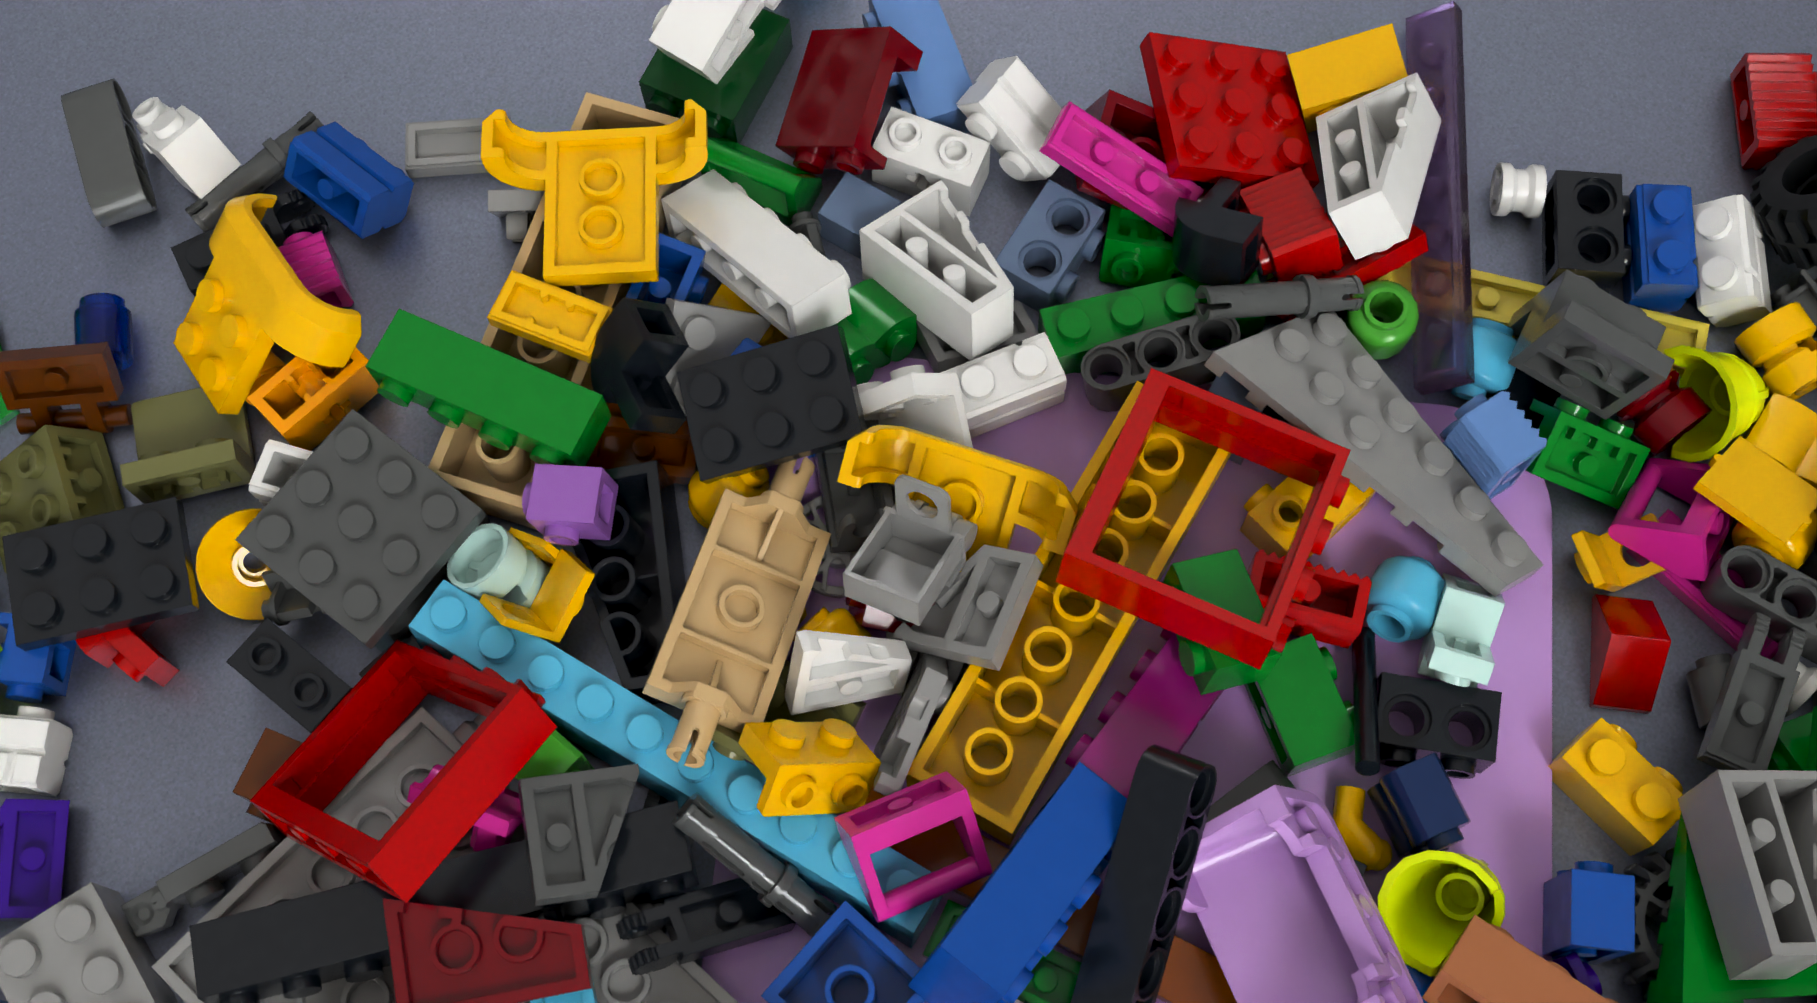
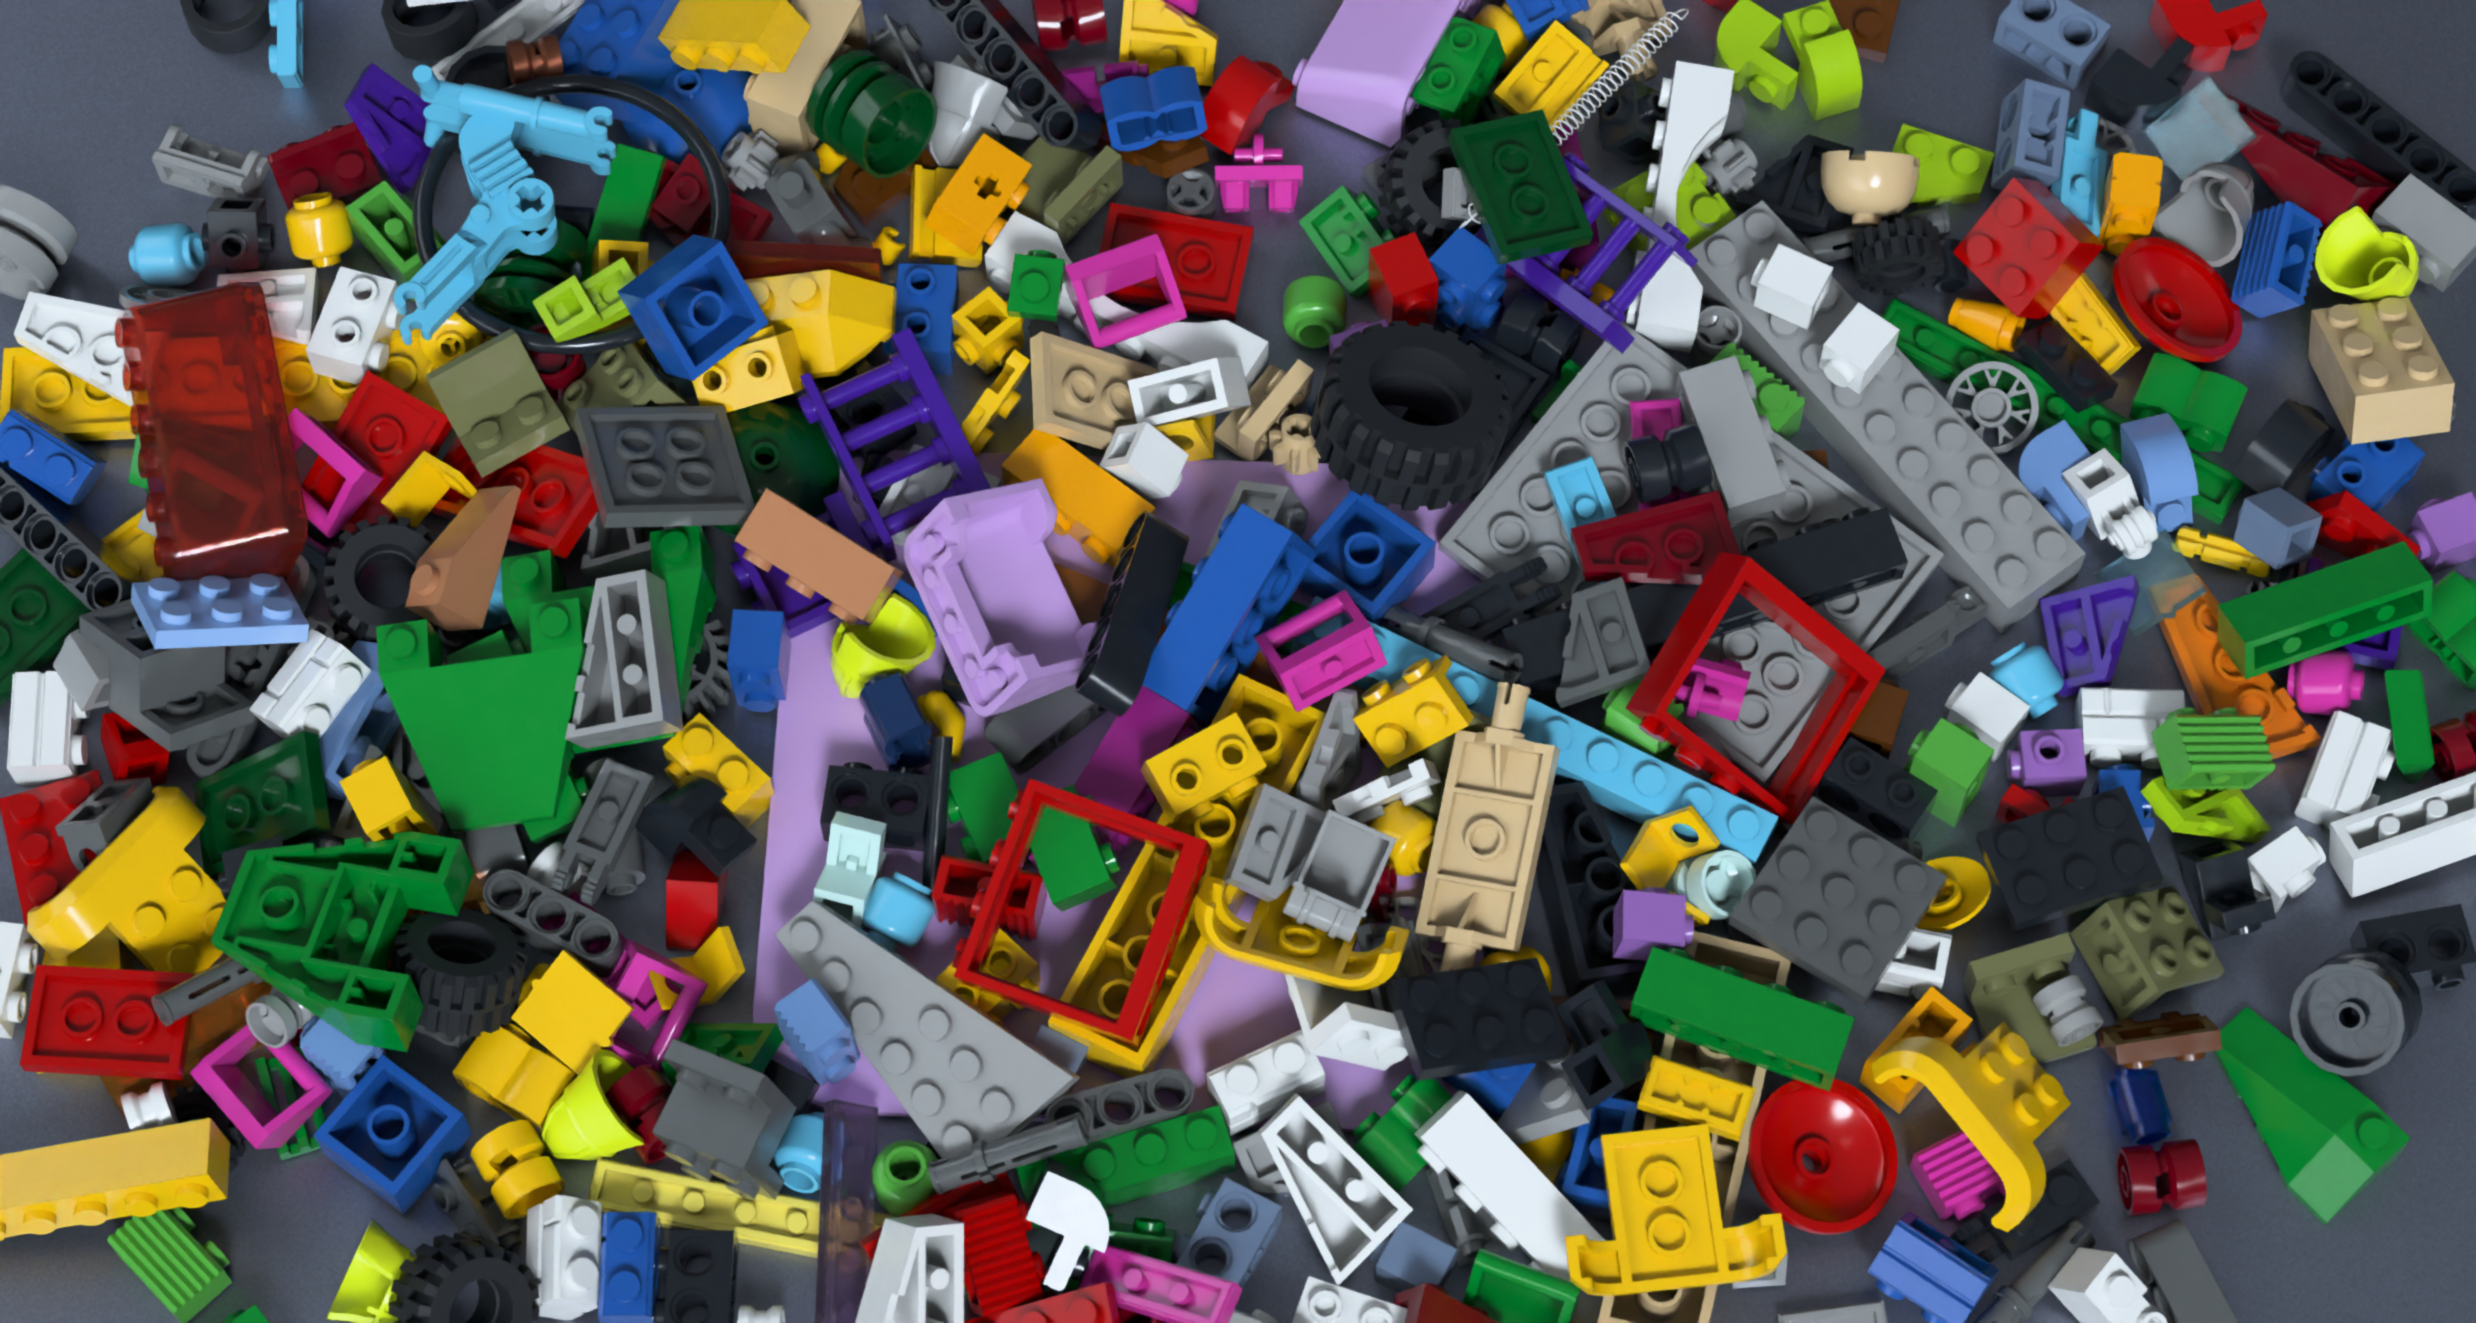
camera: 175 degrees right, 5 degrees down
none -> black brick [635,775,757,877]
none -> yellow brick [1140,712,1267,824]
none -> red dish [1747,1078,1898,1235]
none -> bright green brick [1903,717,1994,828]
none -> white brick [1945,672,2030,763]
none -> medium azure head [1988,641,2064,720]
none -> medium lavender brick [2006,729,2087,797]
none -> light grey wheel [2032,975,2104,1047]
none -> dark red wheel [2116,1139,2207,1216]

